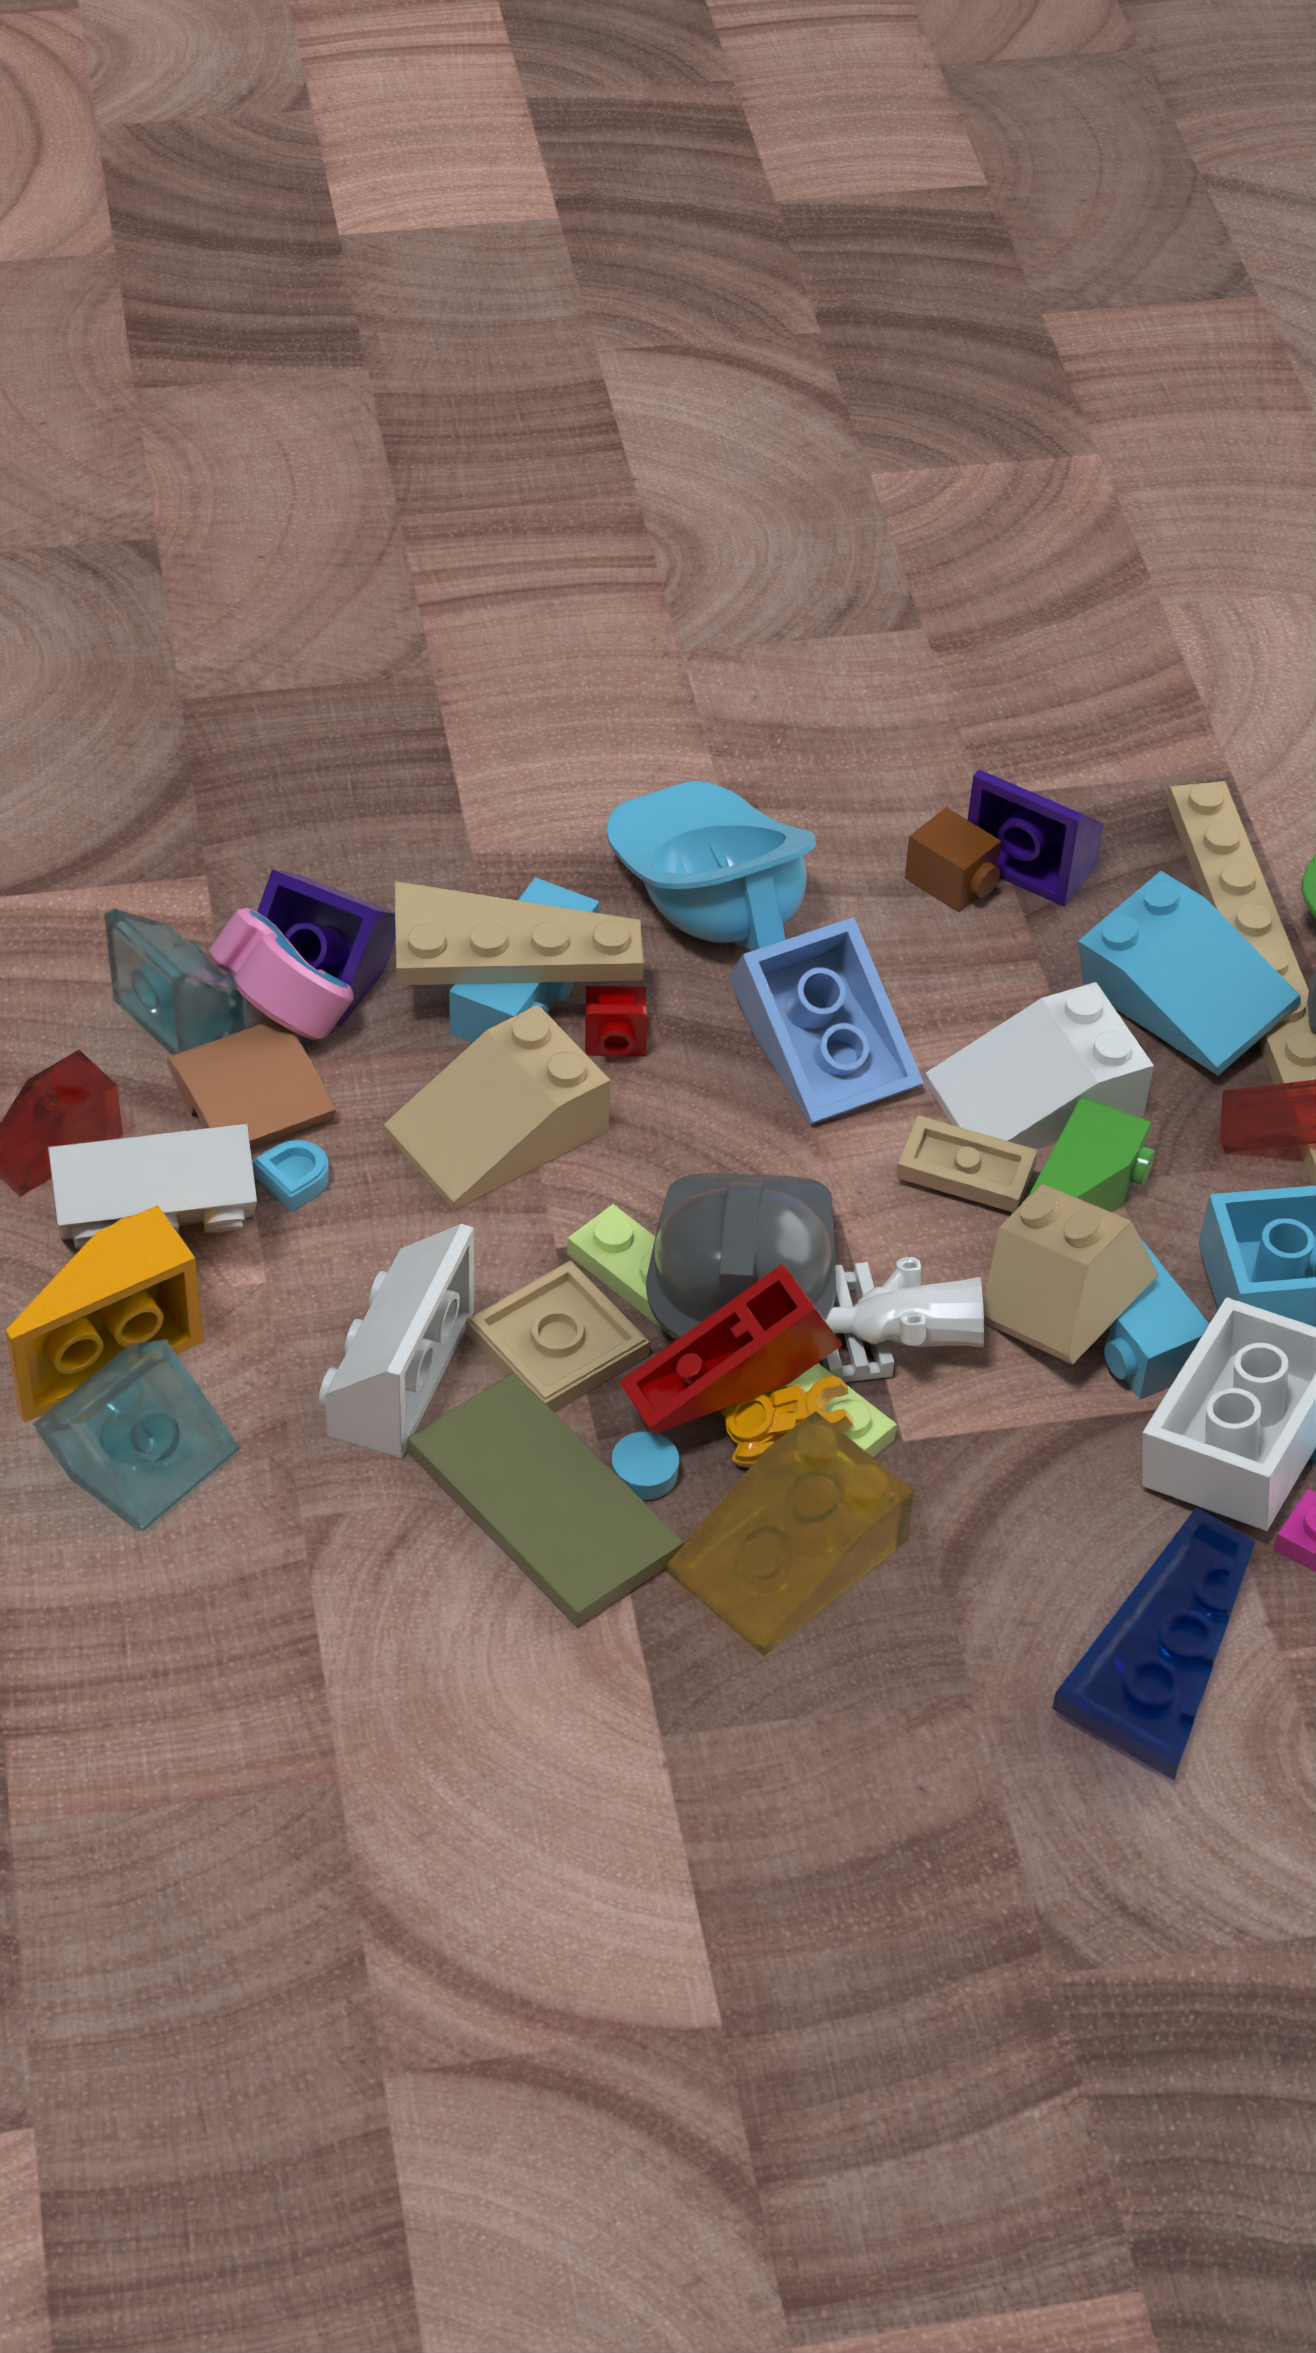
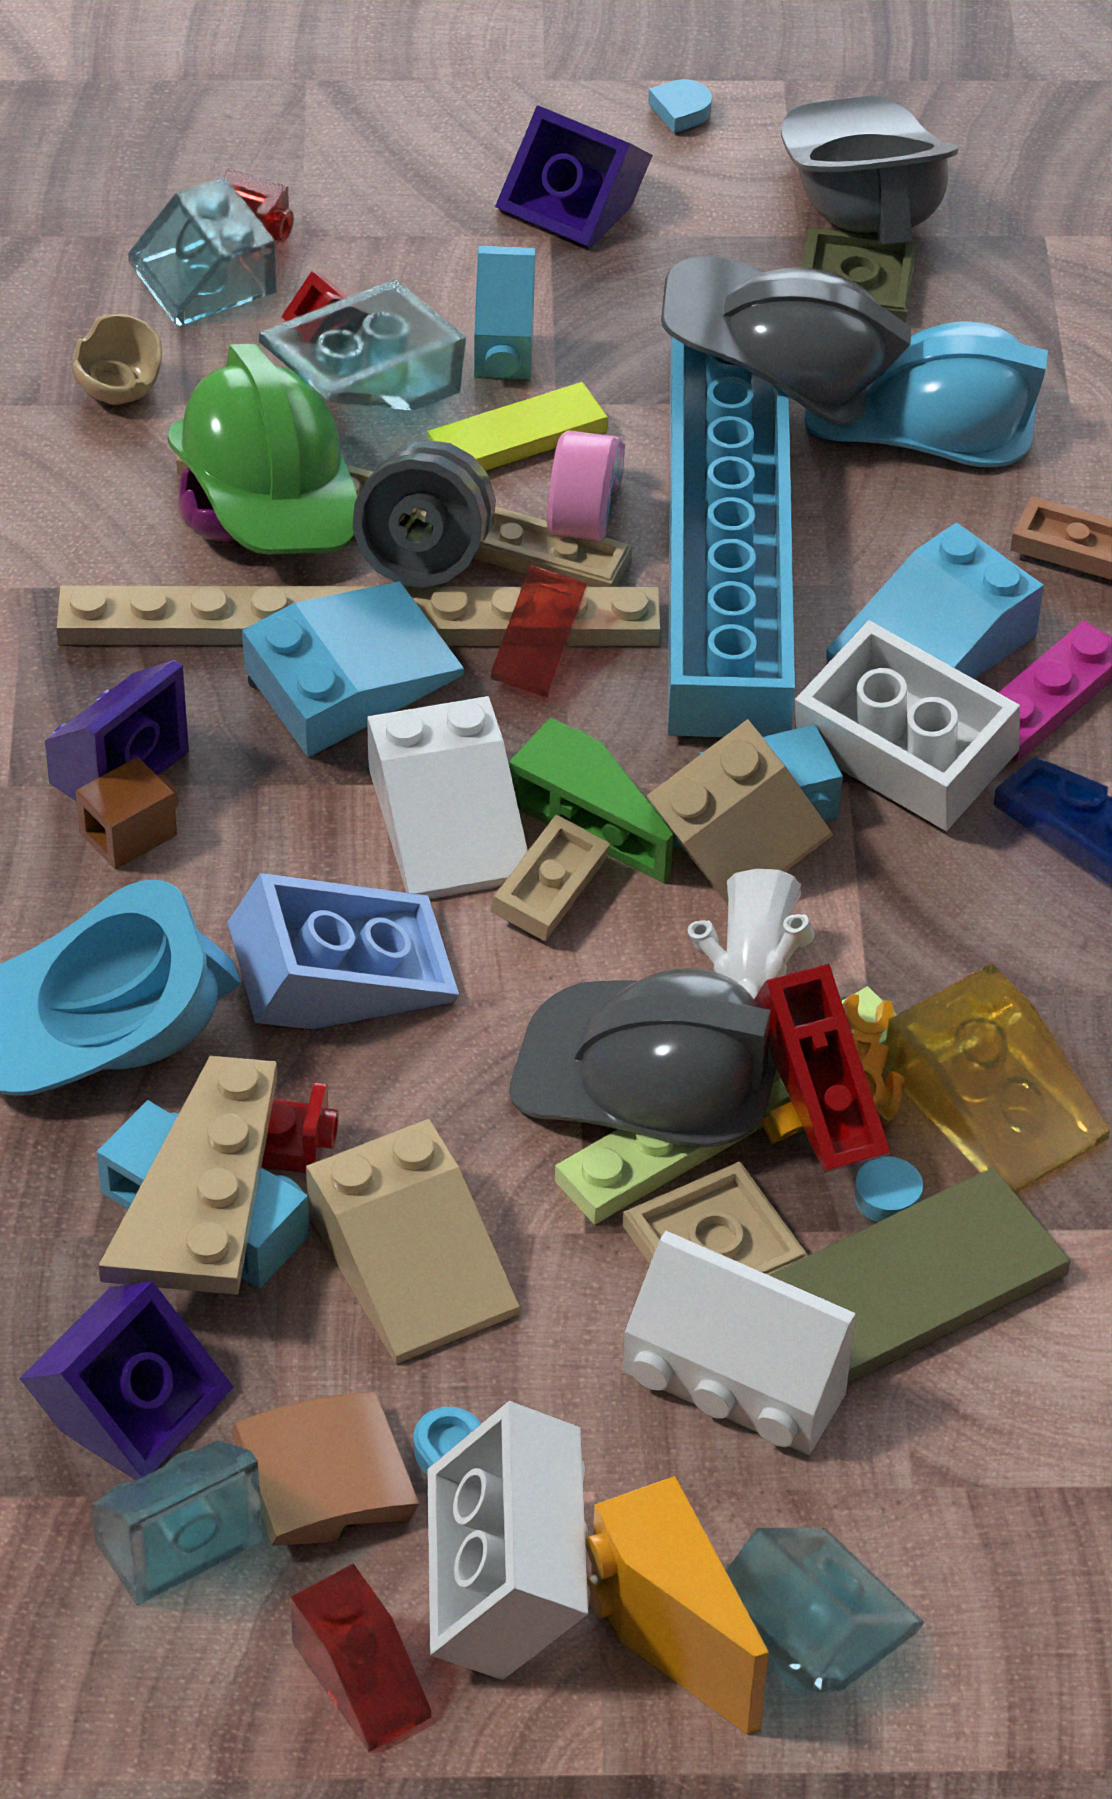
camera: 80 degrees left, 0 degrees up
bright pink animal [209,908,354,1040] -> none

